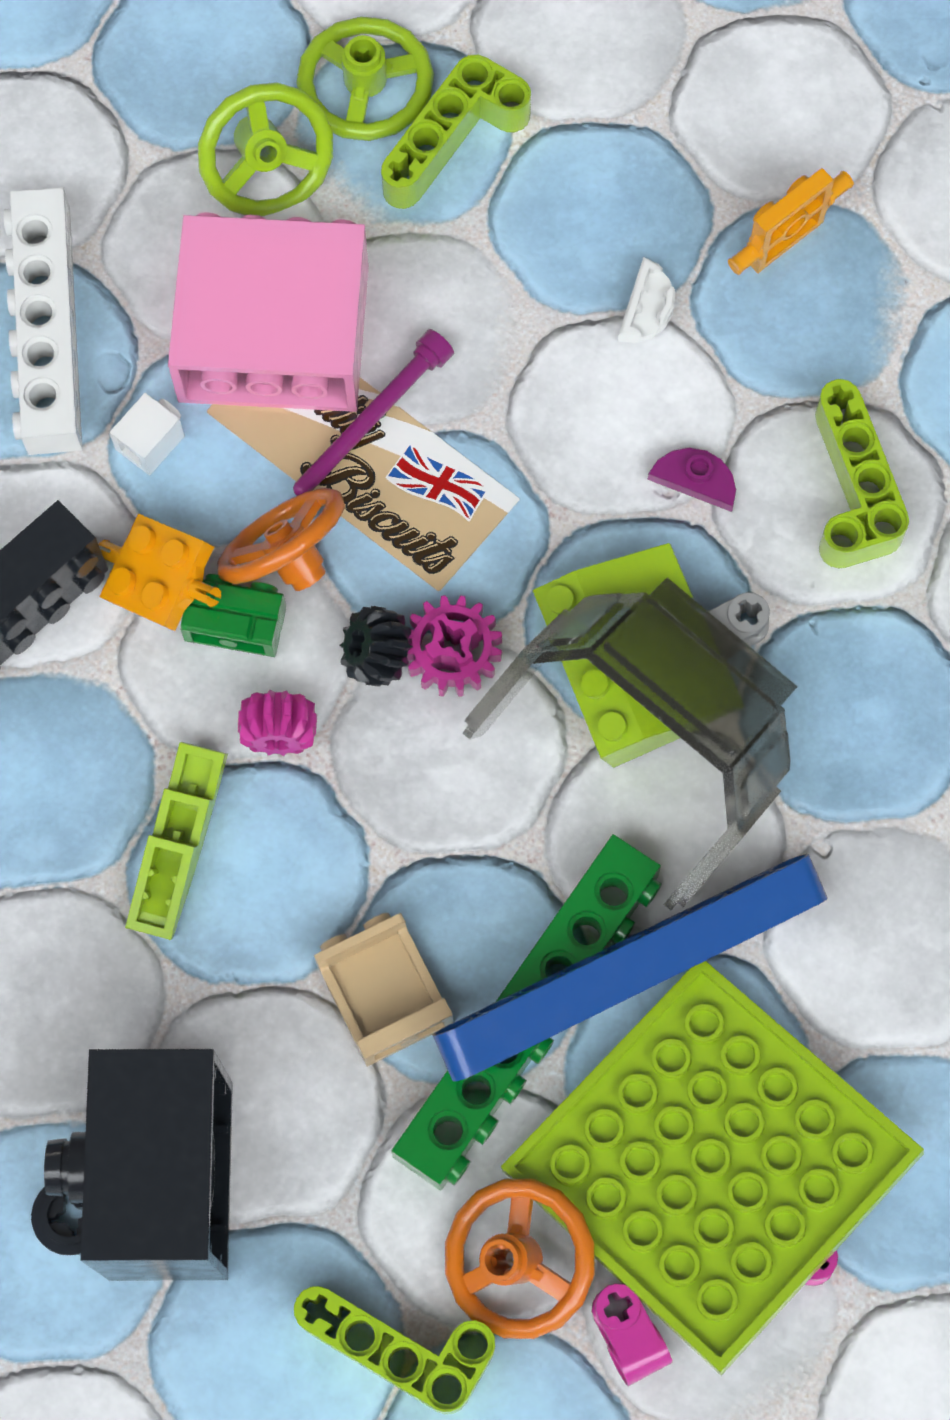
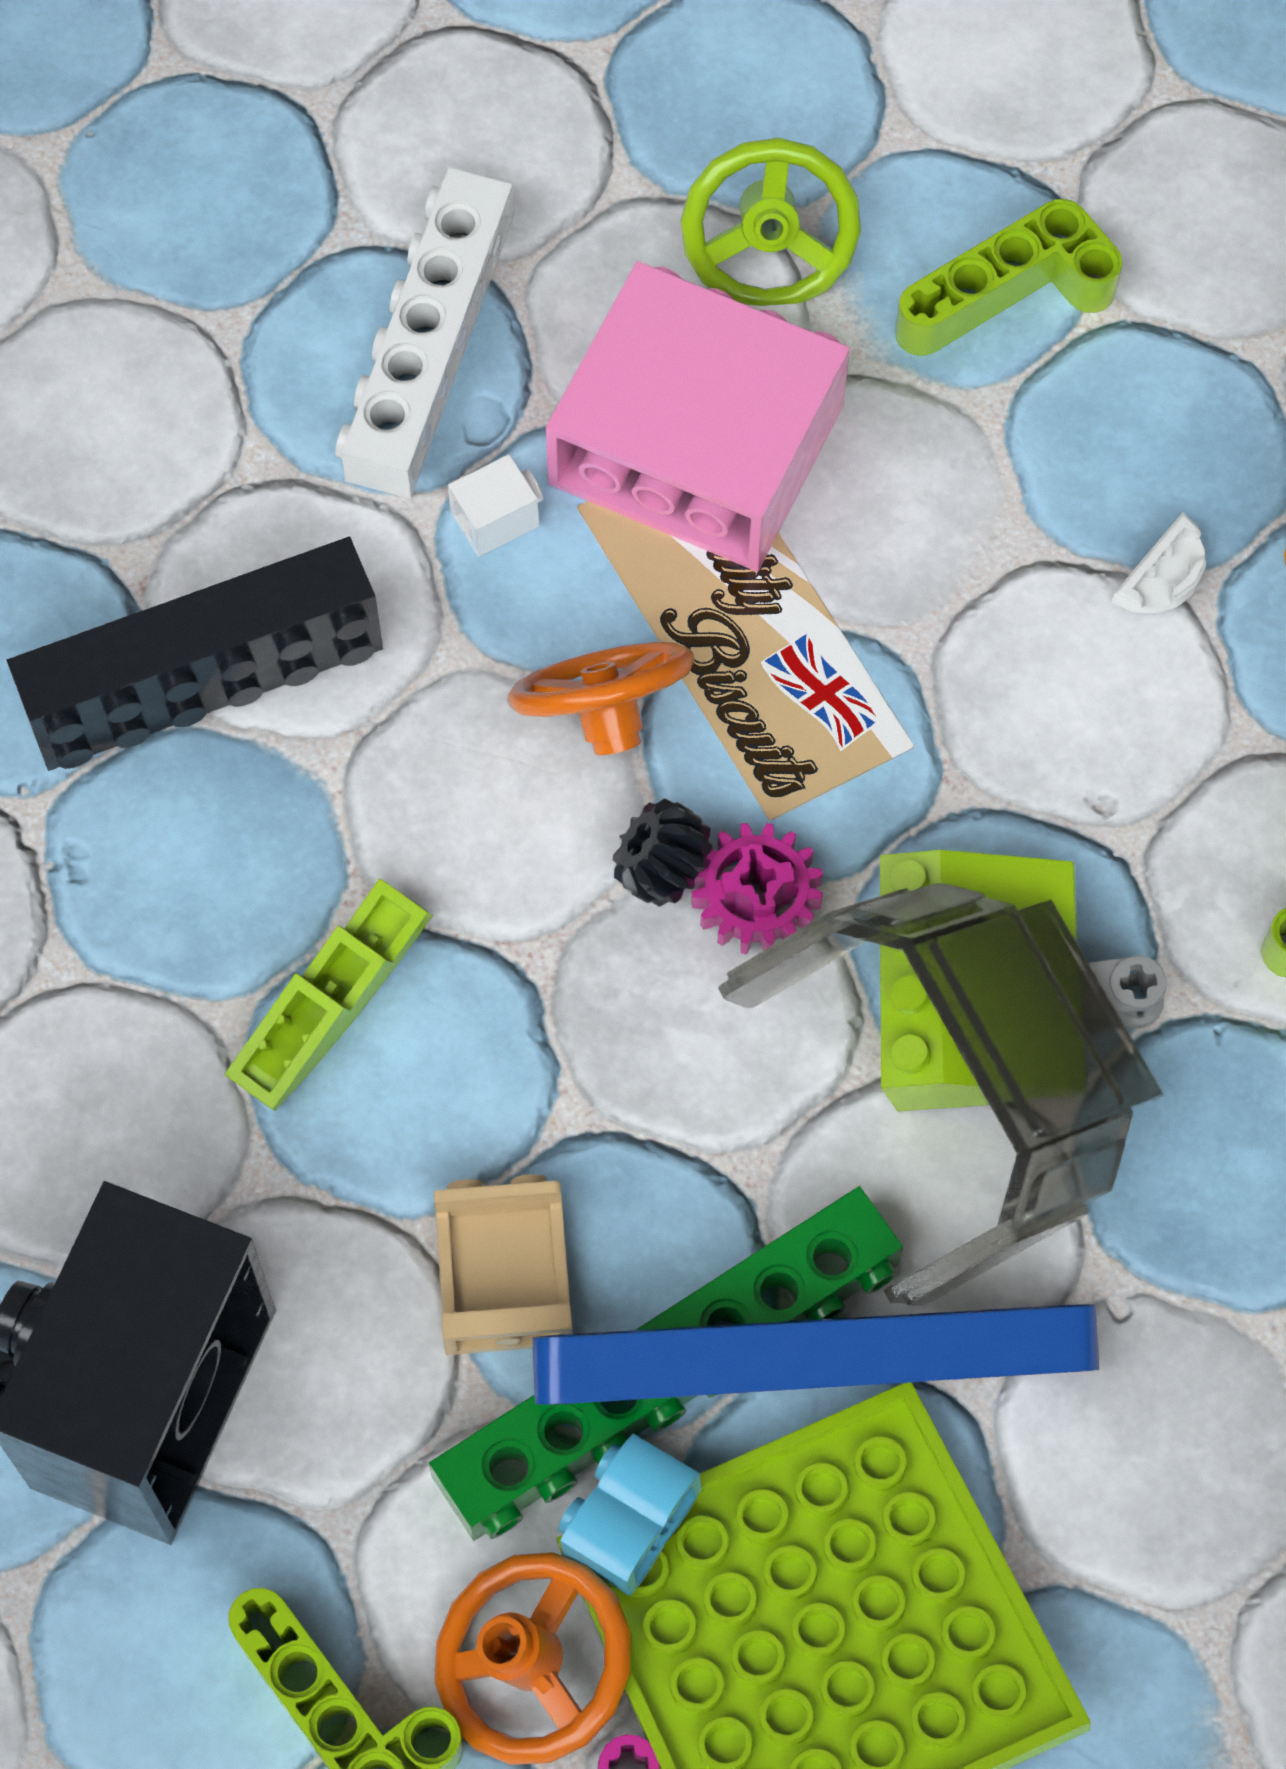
camera: 20 degrees right, 5 degrees down
light orange plate [98,513,221,631] -> none
green brick [180,574,286,658] -> none
dark pink gear [238,690,317,756] -> none
magenta piece [293,329,454,496] -> none
lime piece [296,16,434,141] -> none
magenta plate [647,448,736,512] -> none
none -> medium azure brick [558,1433,702,1596]

